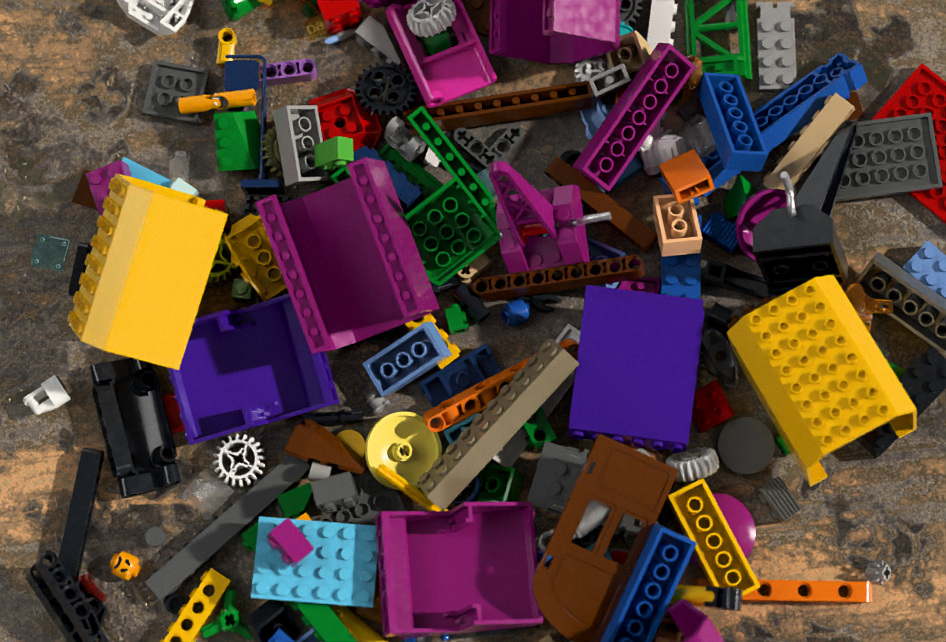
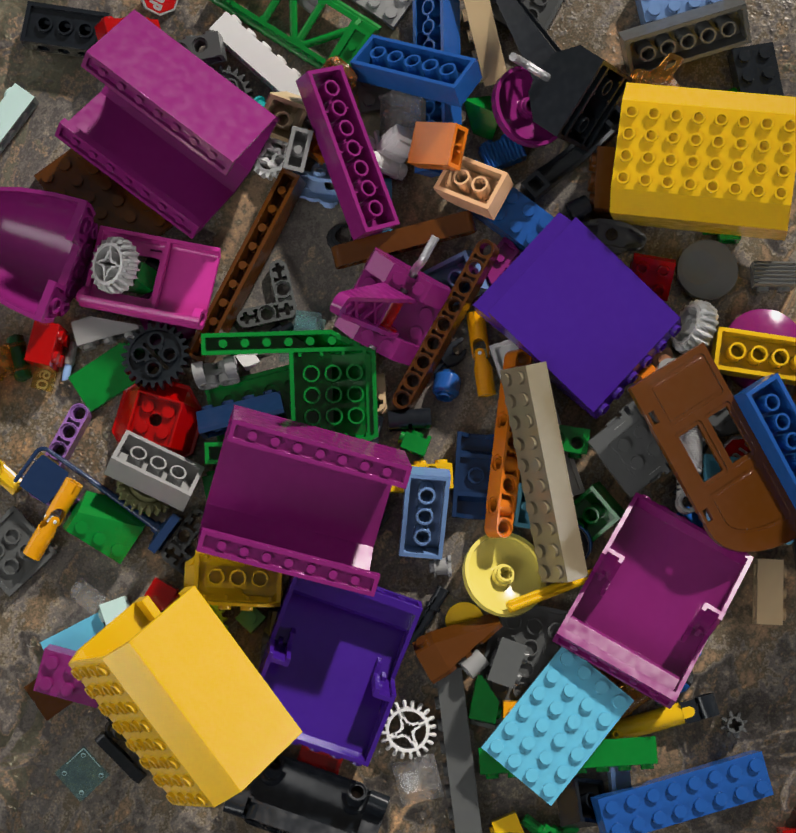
camera: 55 degrees left, 5 degrees up
magenta brick [267,518,315,568] -> none
bright green brick [314,136,354,172] -> none
none -> green tile [68,342,145,413]
none -> light orange piece [466,311,496,397]

